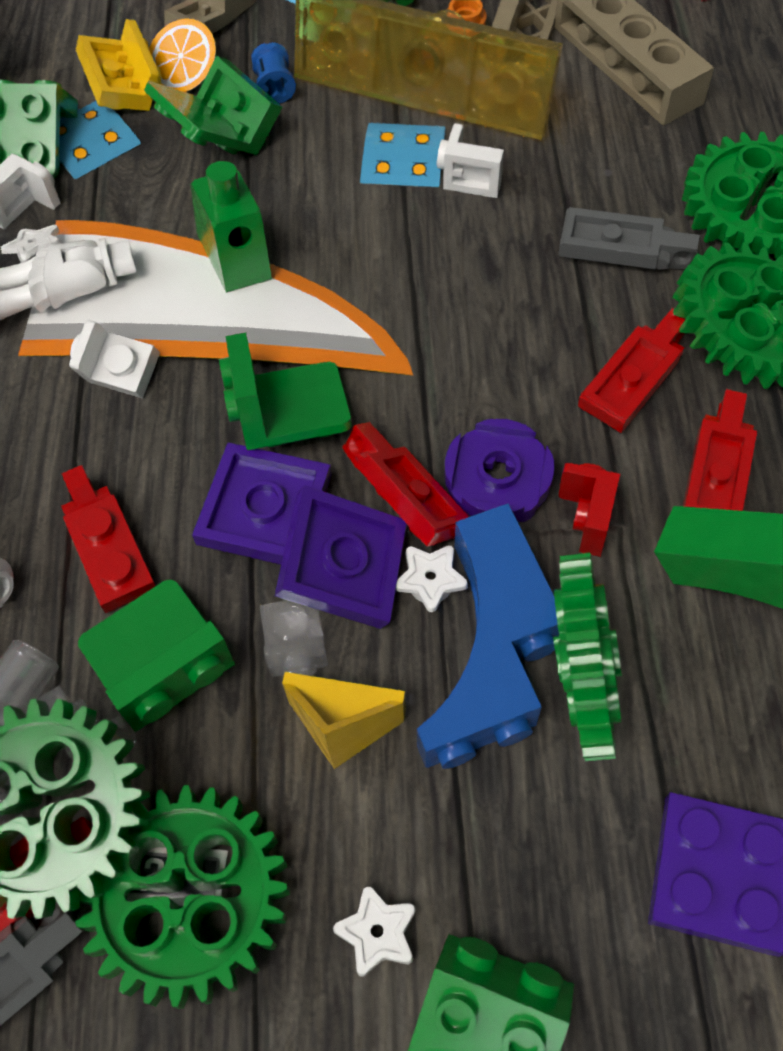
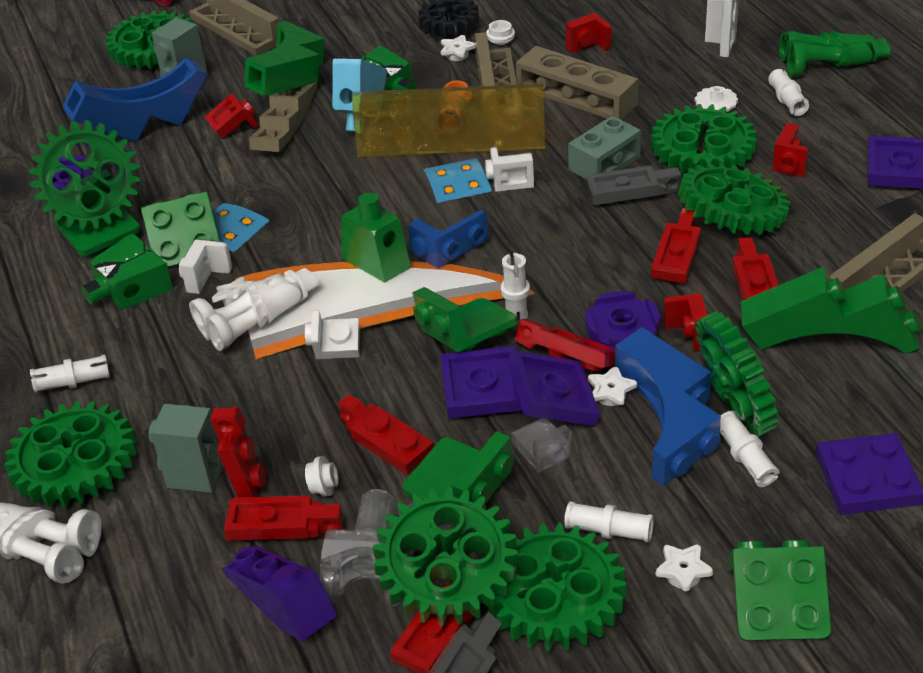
camera: 20 degrees left, 20 degrees down
yellow bracket [76,19,161,111] -> none
green bracket [144,56,283,155] -> none
light orange sticker [149,19,216,92] -> none
blue bush [251,42,296,104] -> none
yellow slope [282,672,406,769] -> none
none -> blue bracket [408,210,489,269]
none -> white pin [501,253,530,319]
none -> white pin [564,502,654,542]
none -> sand green brick [568,116,641,180]
none -> white pin [720,411,780,487]

